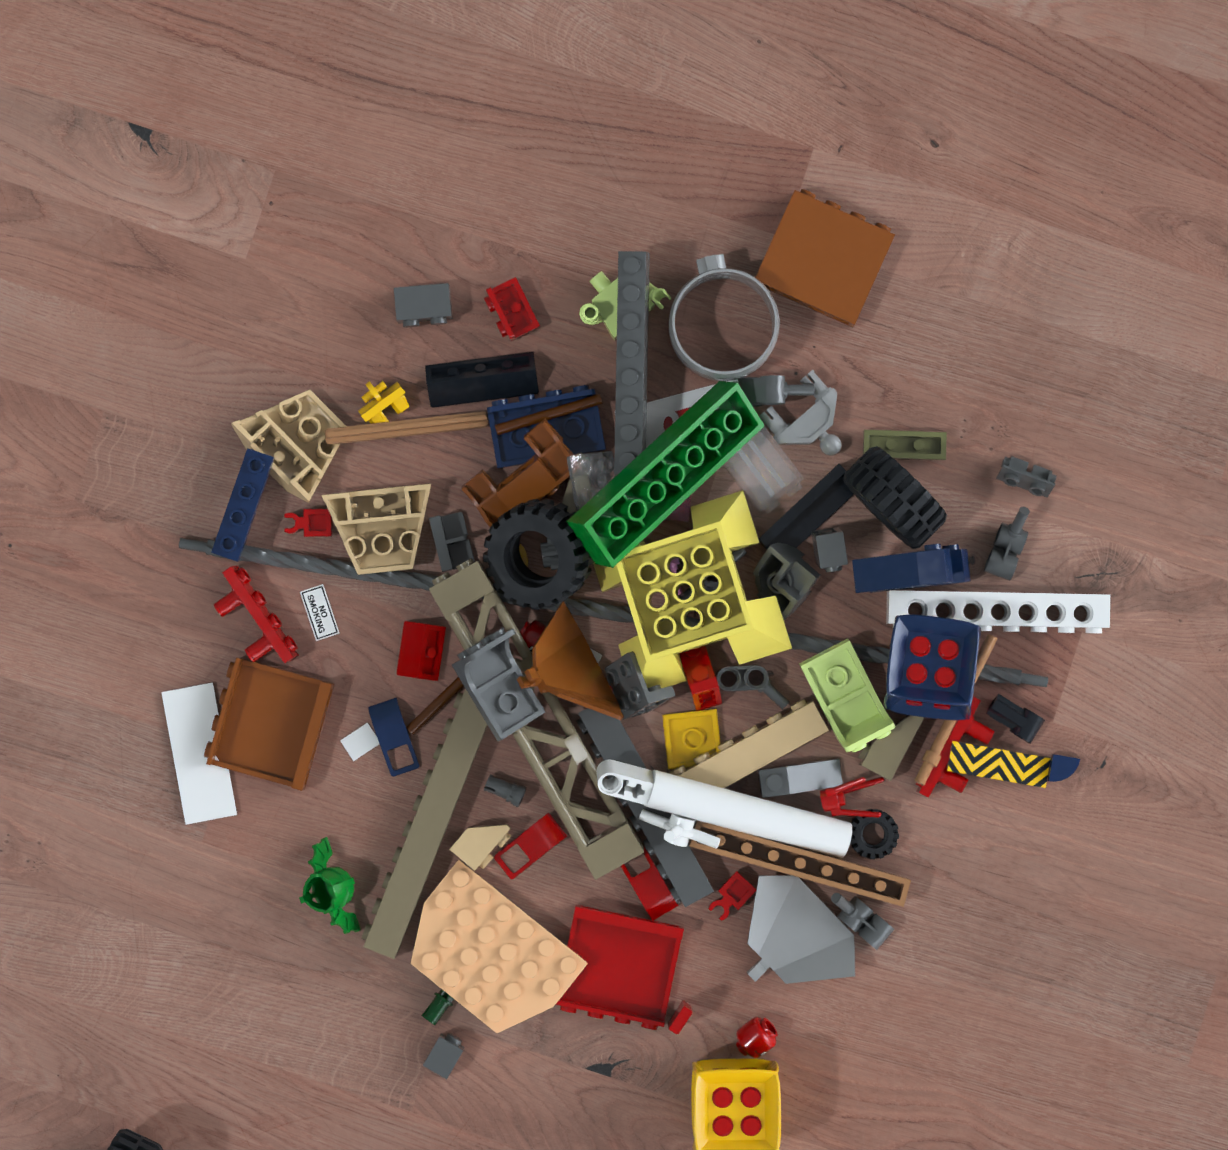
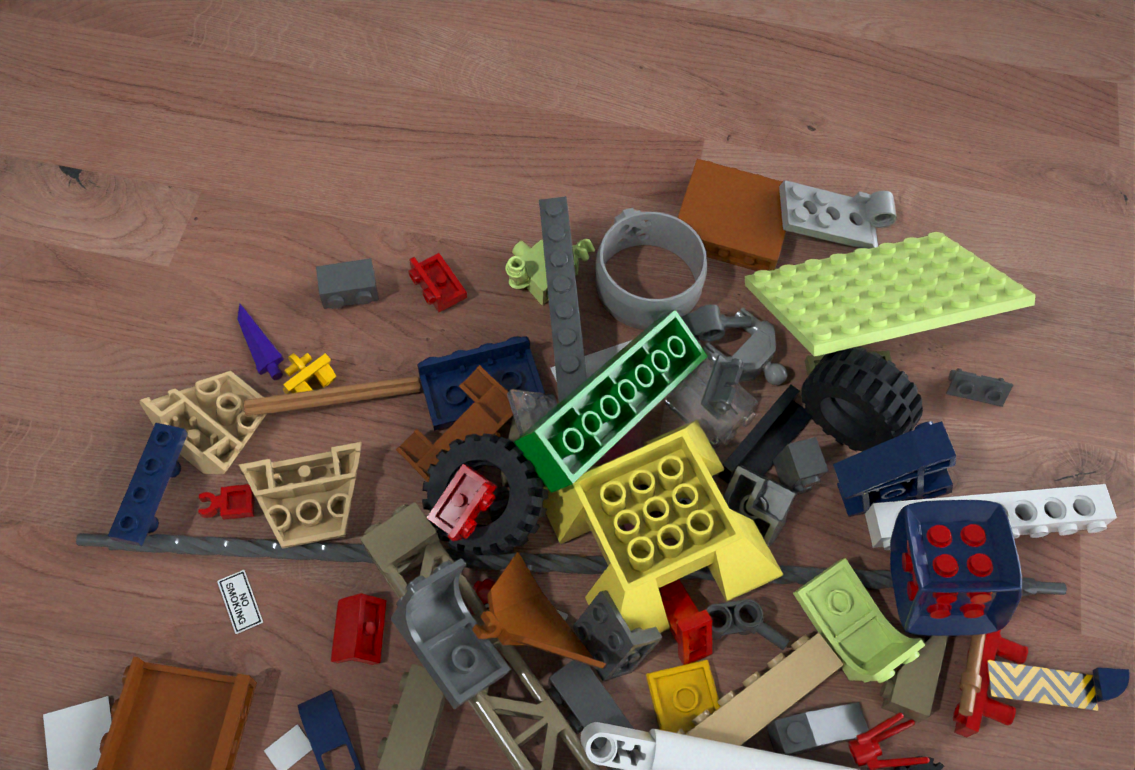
camera: 15 degrees left, 25 degrees down
red plate [213,565,299,663] -> none
reddish brown piece [406,677,464,735] -> none
black panel [425,351,539,408] -> none
dark grey panel [429,512,475,572] -> none
reddish brown bar [495,394,603,435] -> none
dark grey beam [984,507,1030,581] -> none
black piece [986,694,1045,744] -> none
none -> dark purple bar [237,303,284,380]
none -> bracket [427,464,497,541]
none -> dark grey hinge [700,355,744,420]
none -> yellowish green plate [745,232,1035,357]
none -> light grey hinge [779,180,897,249]

